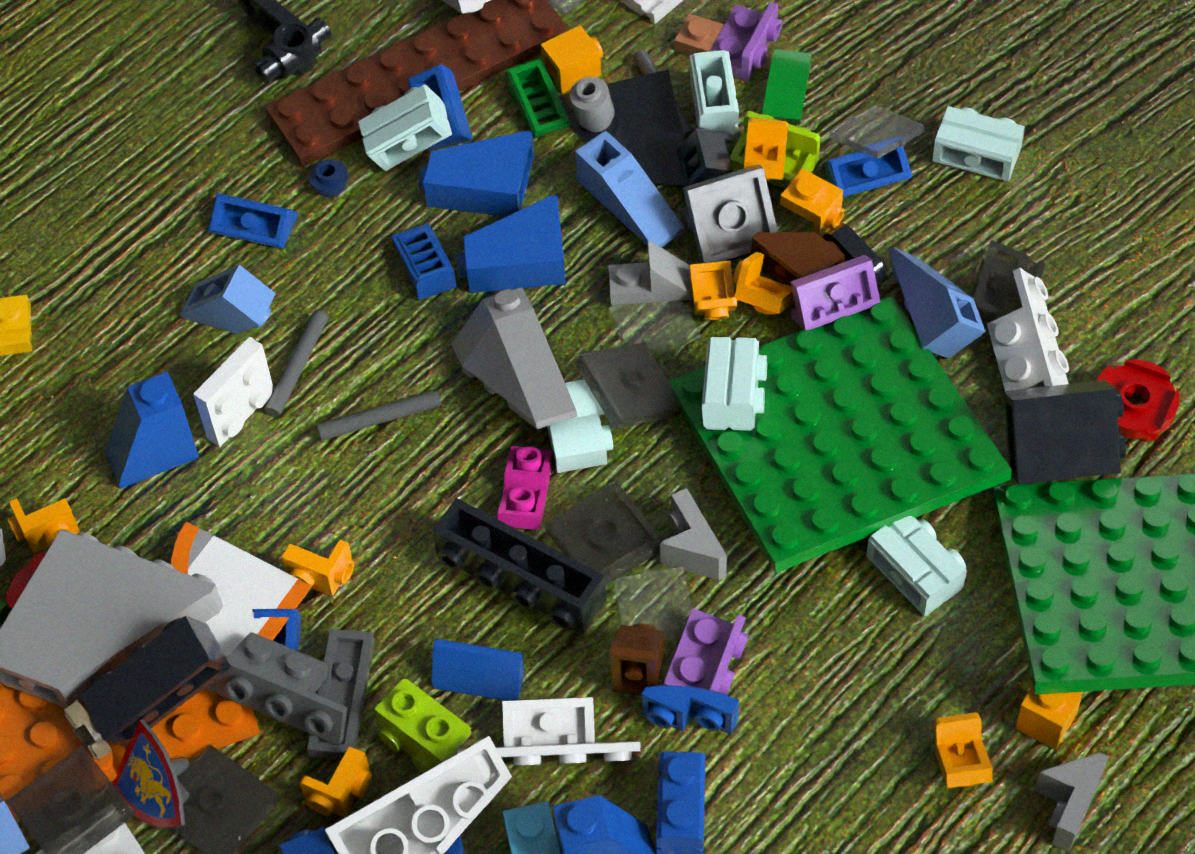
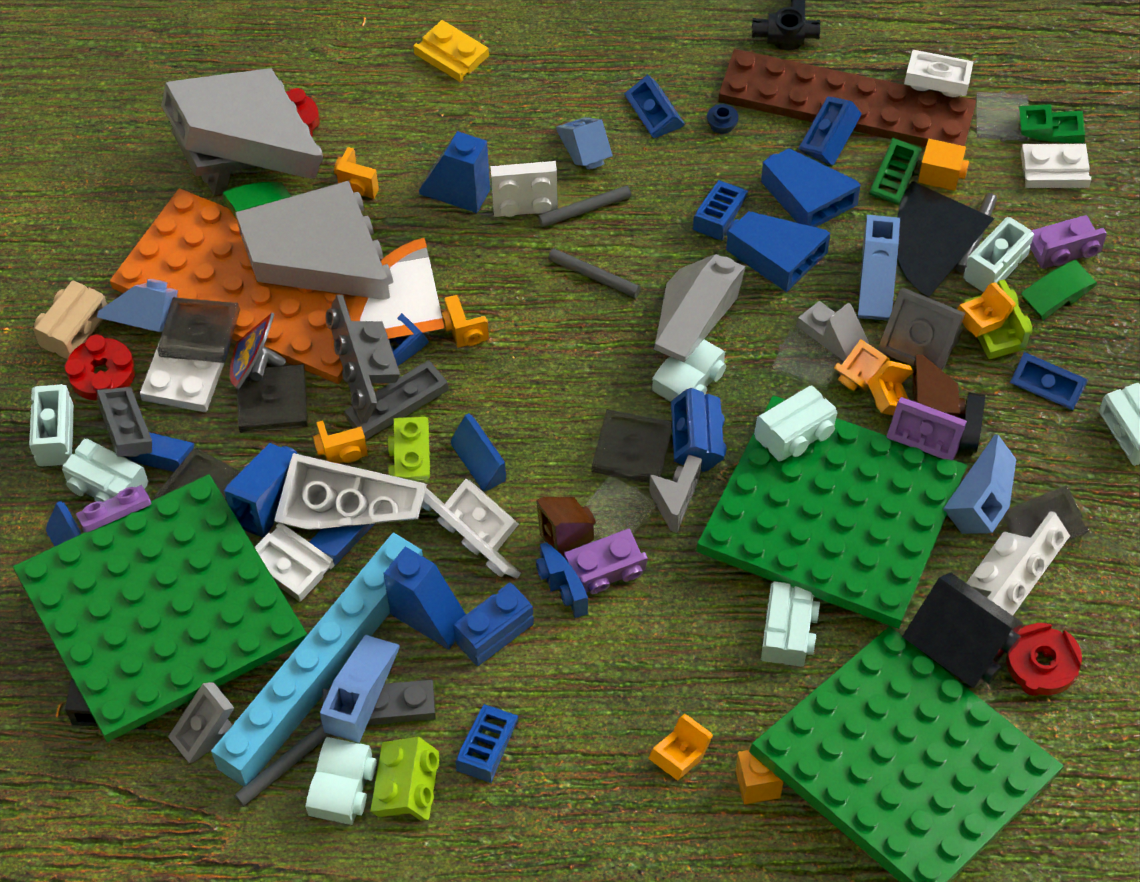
camera: 45 degrees right, 0 degrees up
dark tan tile [64,701,112,760] -> none
black brick [80,616,231,747] -> none
light aqua brick [359,85,452,171] -> none
black brick [432,498,607,634] -> none
dark pink slope [497,446,553,530] -> none
light grey brick [570,77,614,132] -> none
clear smoke plate [575,342,682,430] -> none
nougat plate [674,14,724,55] -> none
black brick [676,128,733,187] -> none
light orange bracket [780,168,845,237] -> none
clear piece [829,105,925,159] -> none
light grey slope [1035,753,1109,852] -> none
none -> blue brick [671,388,727,472]

